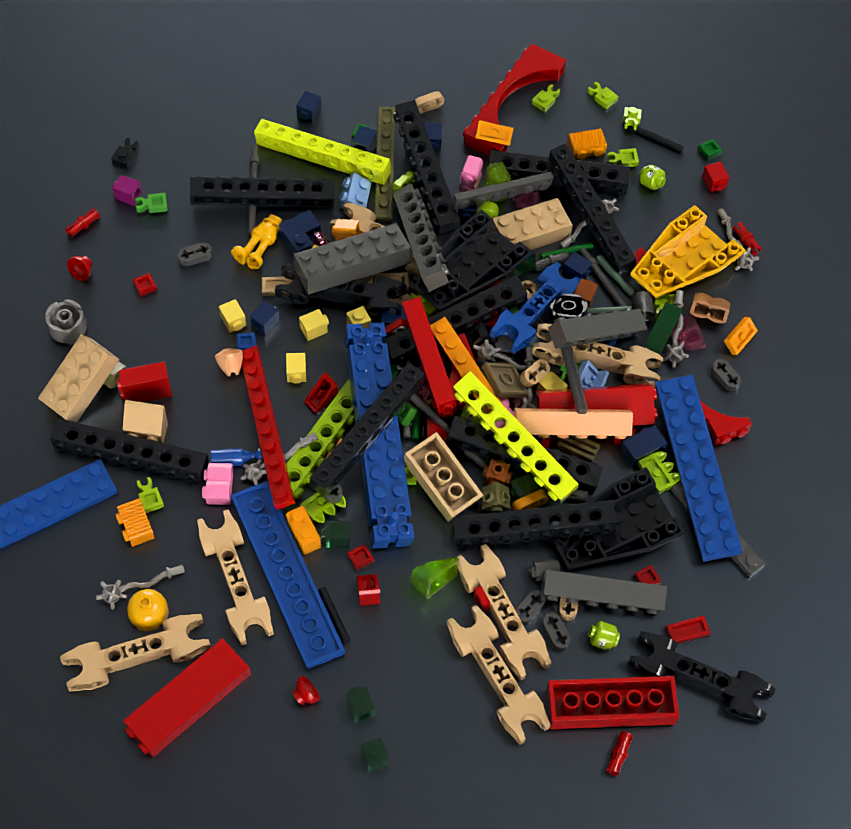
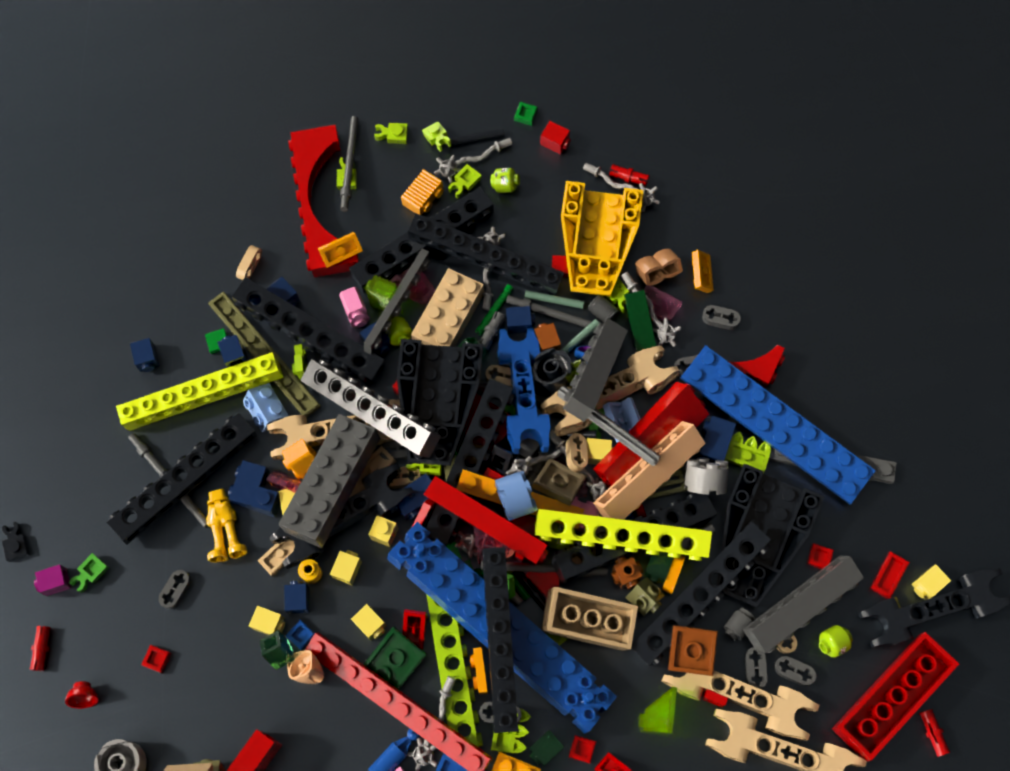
camera: 35 degrees left, 10 degrees up
none -> clear green brick [260,630,295,670]
none -> yellow brick [298,559,322,584]
none -> dark grey bar [340,116,358,212]
none -> dark green tile [363,626,427,690]
none -> light grey piece [434,138,512,183]
none -> medium blue brick [494,471,538,521]
none -> dark orange tile [668,625,718,676]
none -> light grey brick [684,457,729,495]
none -> light yellow brick [912,564,951,600]

